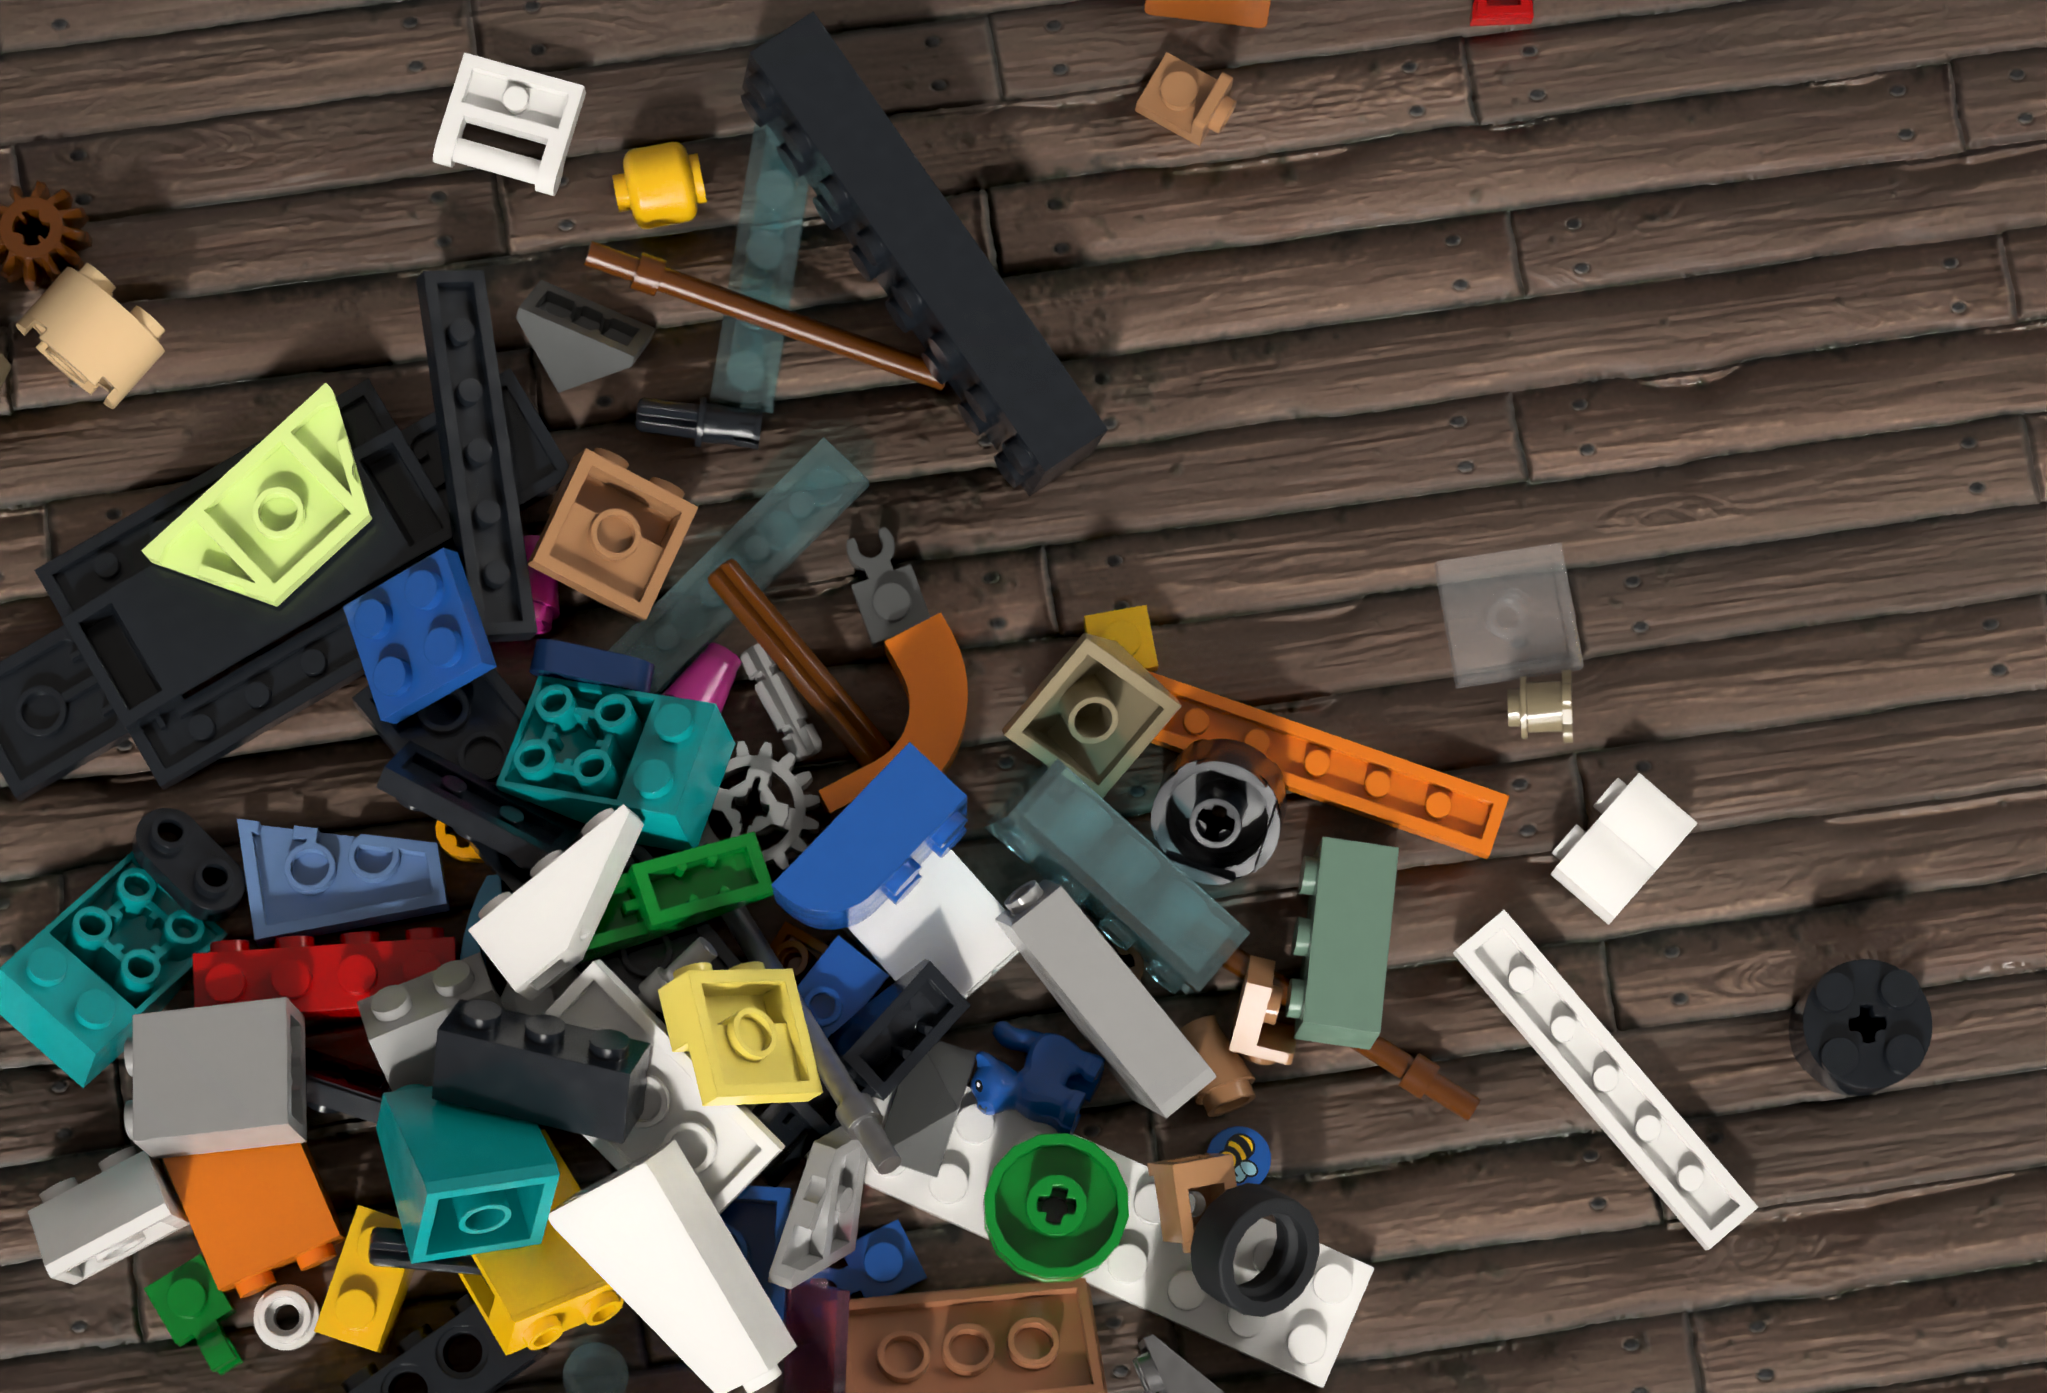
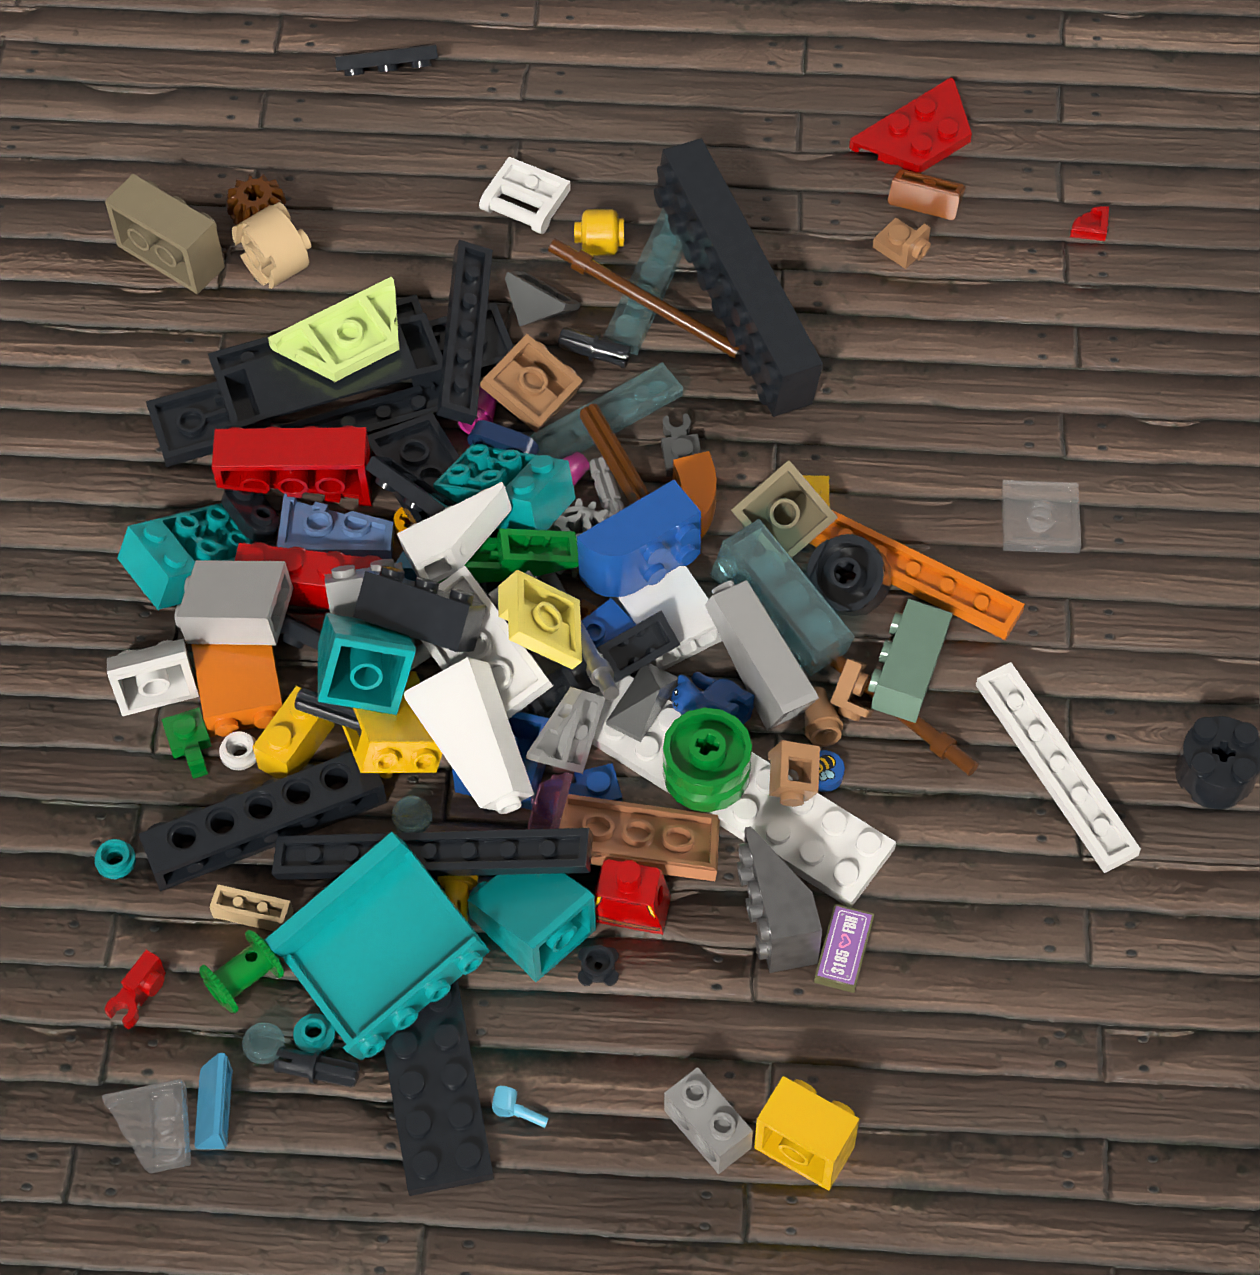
camera: 20 degrees right, 20 degrees down
blue plate [343,548,497,724] -> none
black tyre [1190,1183,1320,1317] -> none
dark tan brick [1507,669,1573,743] -> none
white brick [1550,773,1698,925] -> none
none -> red wedge [212,426,373,507]

